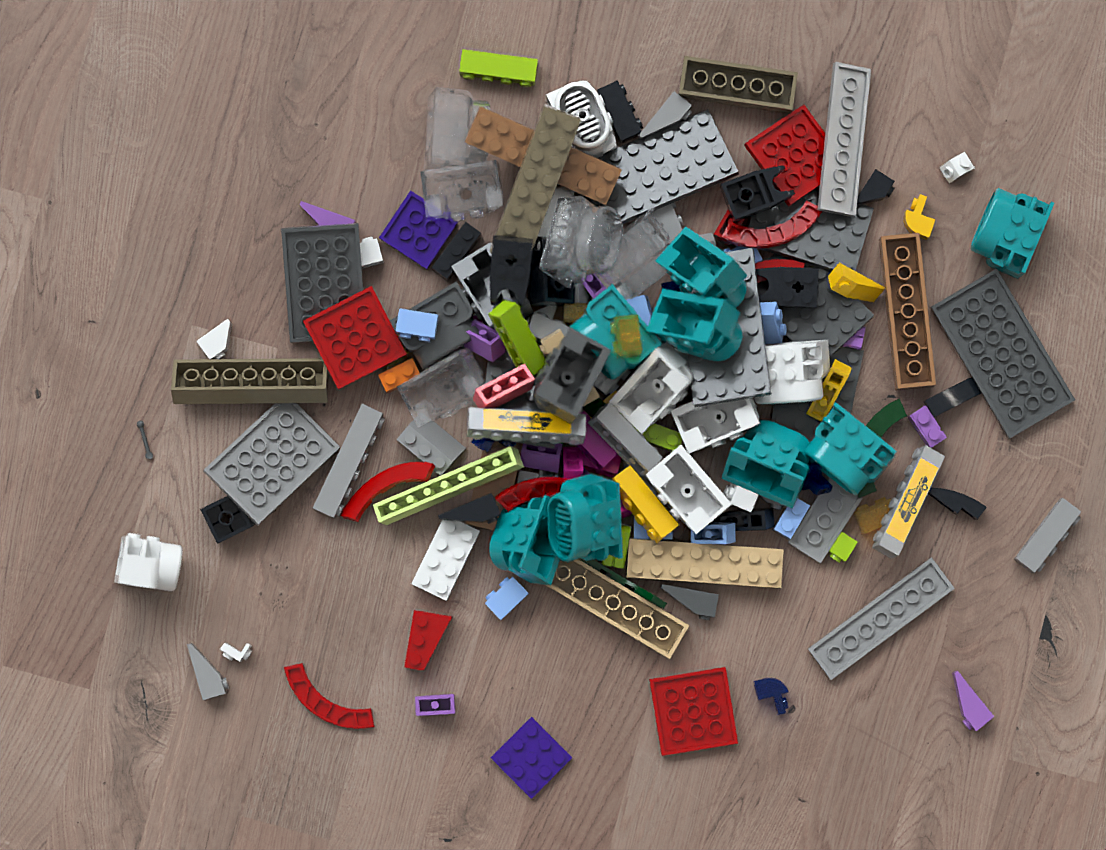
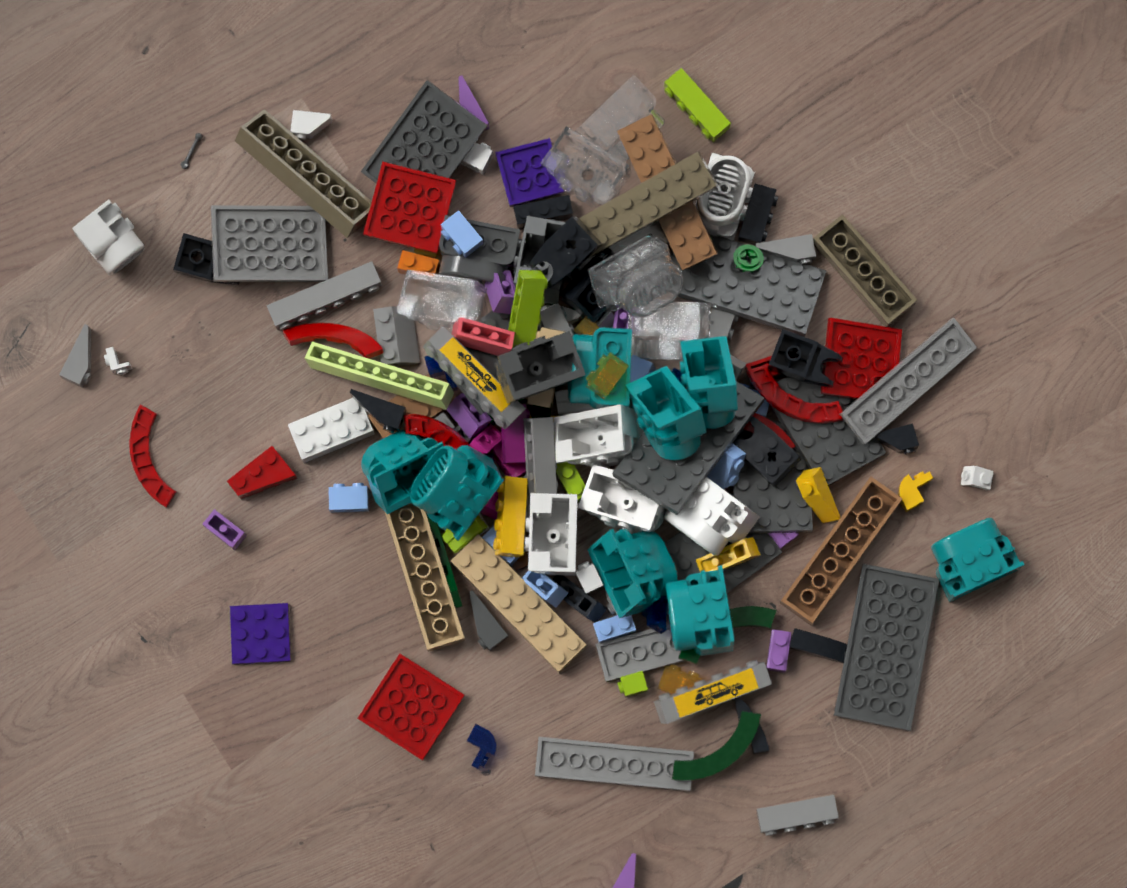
camera: 45 degrees right, 5 degrees down
none -> dark green tile [672,711,761,780]
none -> green gear [733,244,764,273]

